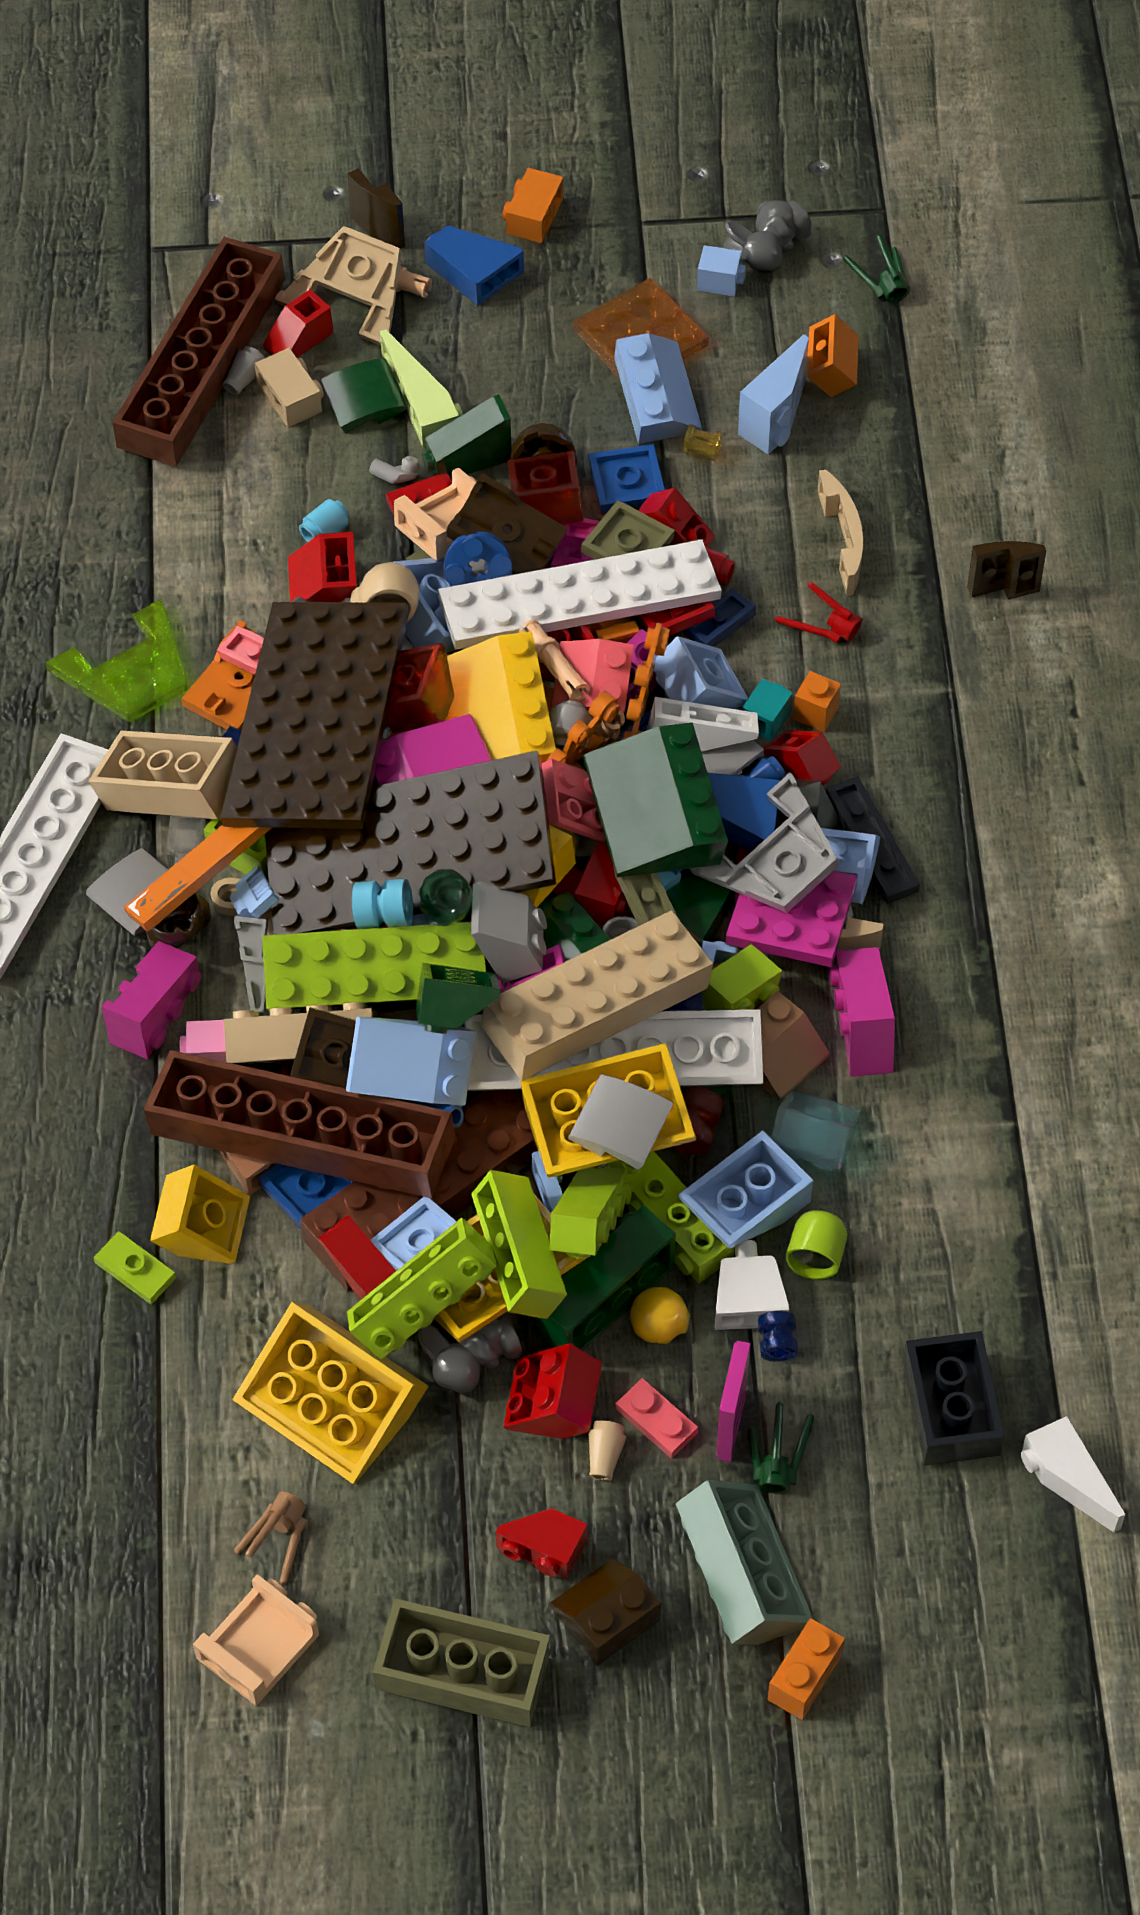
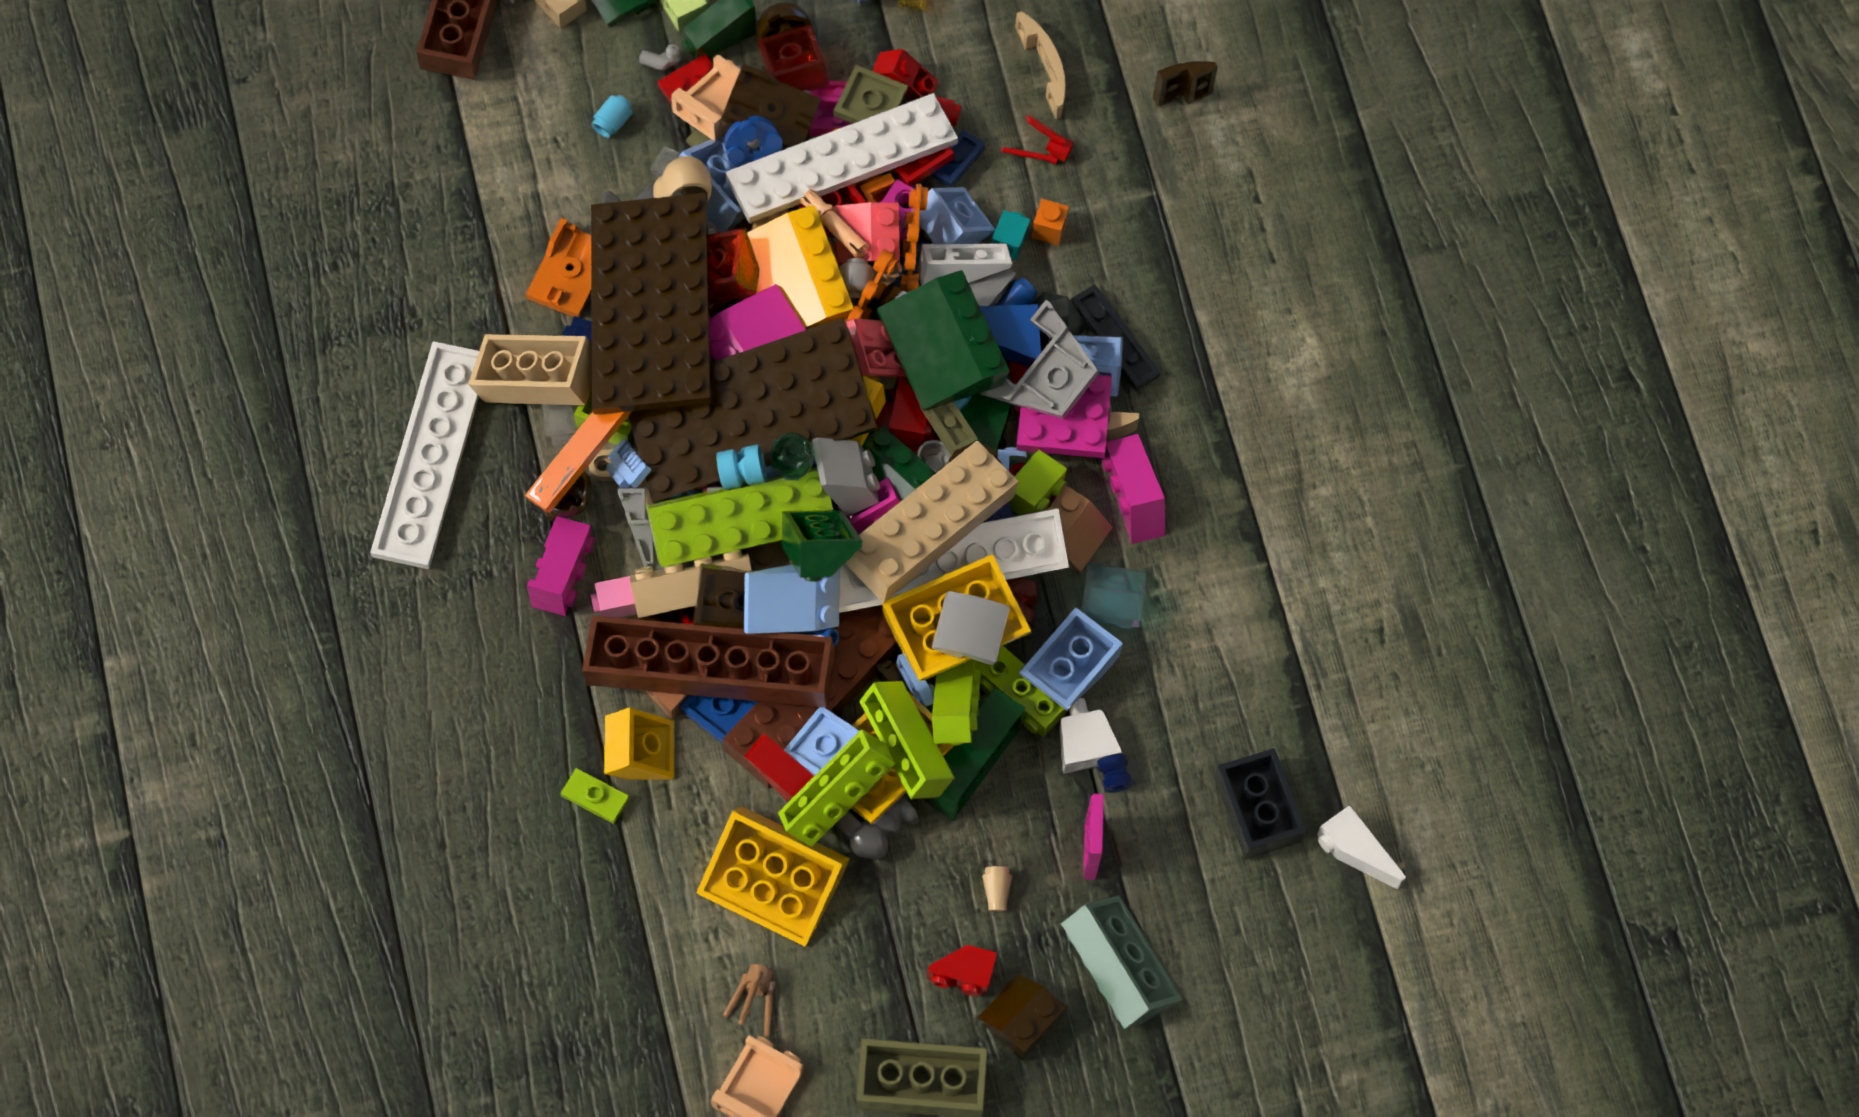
camera: 15 degrees left, 10 degrees up
clear neon green wing [45,599,188,723] -> none
light grey slope [86,848,168,936] -> none
coral plate [217,626,264,675] -> none
red slope [288,532,357,602] -> none
red slope [503,1343,602,1439] -> none
blue plate [589,444,665,513] -> none
coral plate [616,1378,698,1459] -> none
yellow hair [629,1287,690,1344] -> none
dark green plant [748,1402,814,1494] -> none
red slope [763,730,841,786] -> none
orange brick [768,1618,845,1720] -> none
lime helmet [786,1210,848,1280] -> none

